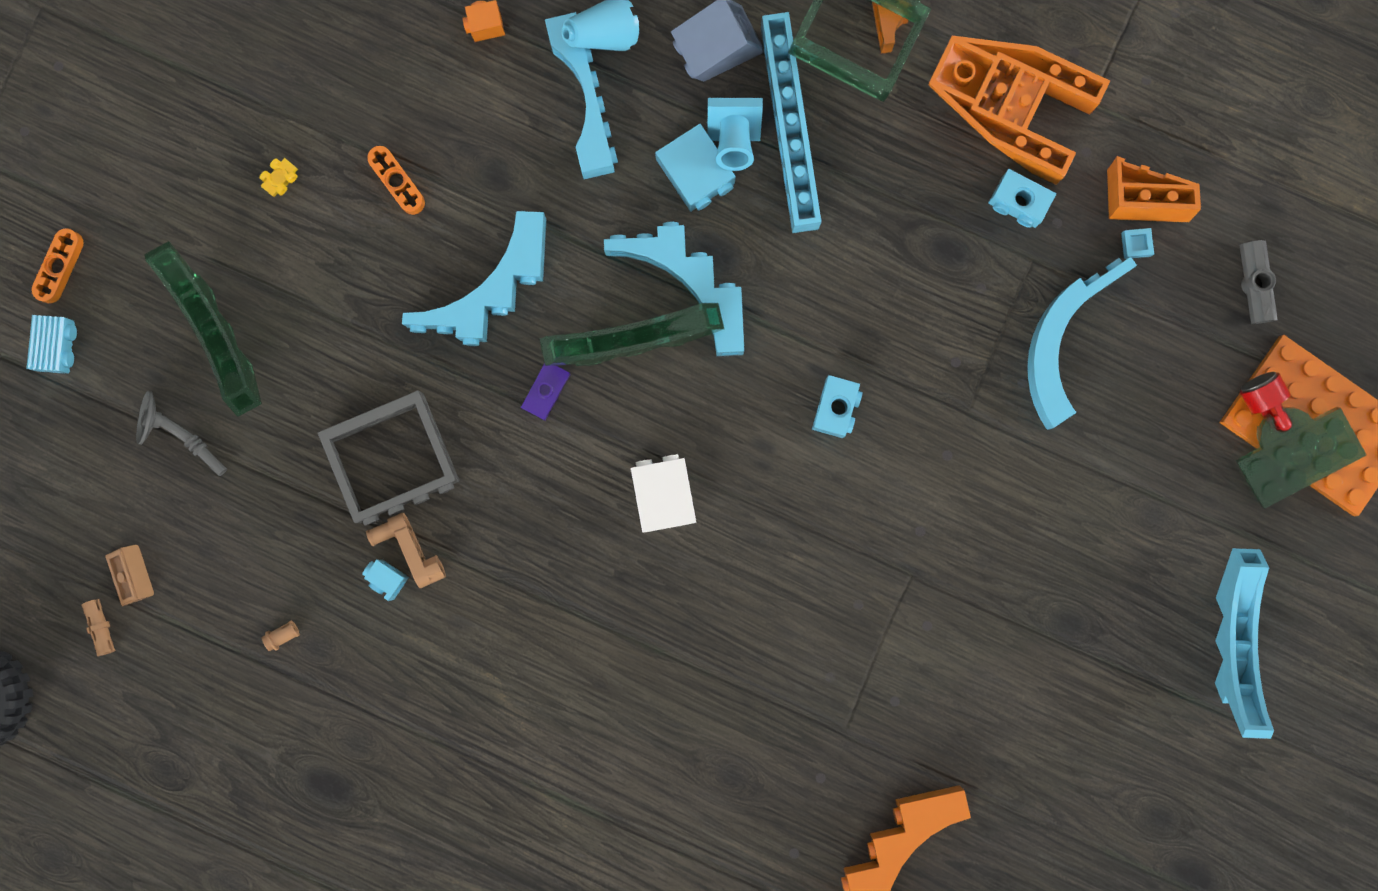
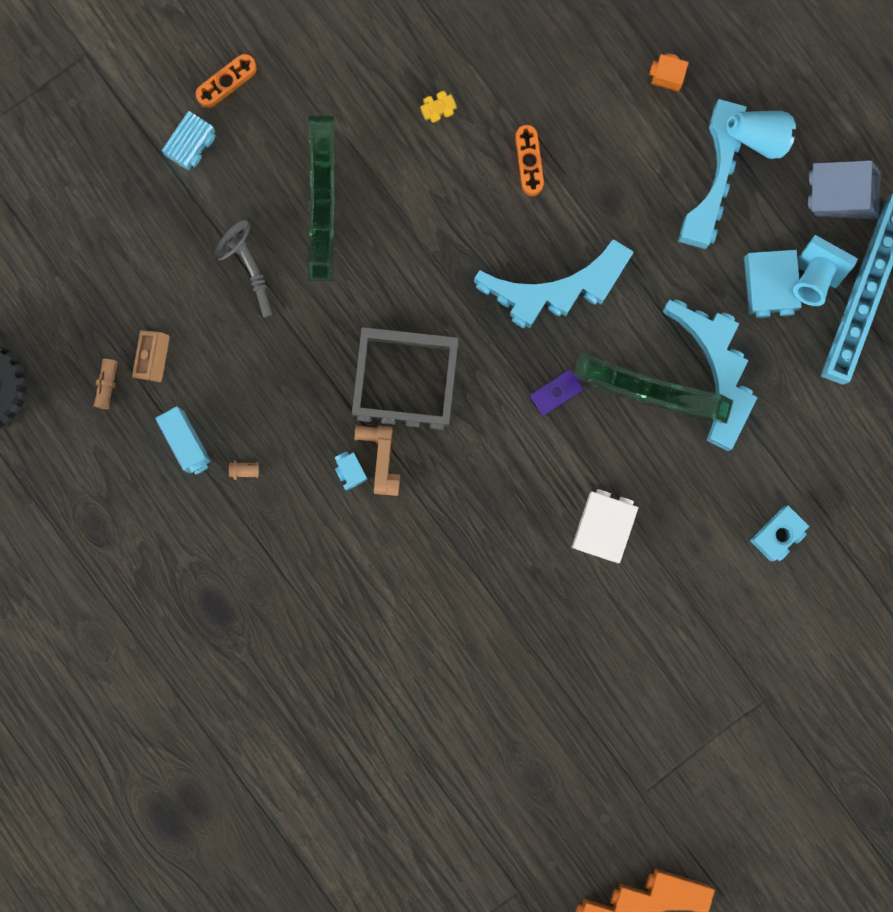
camera: 20 degrees right, 0 degrees up
none -> medium azure brick [155,407,212,475]

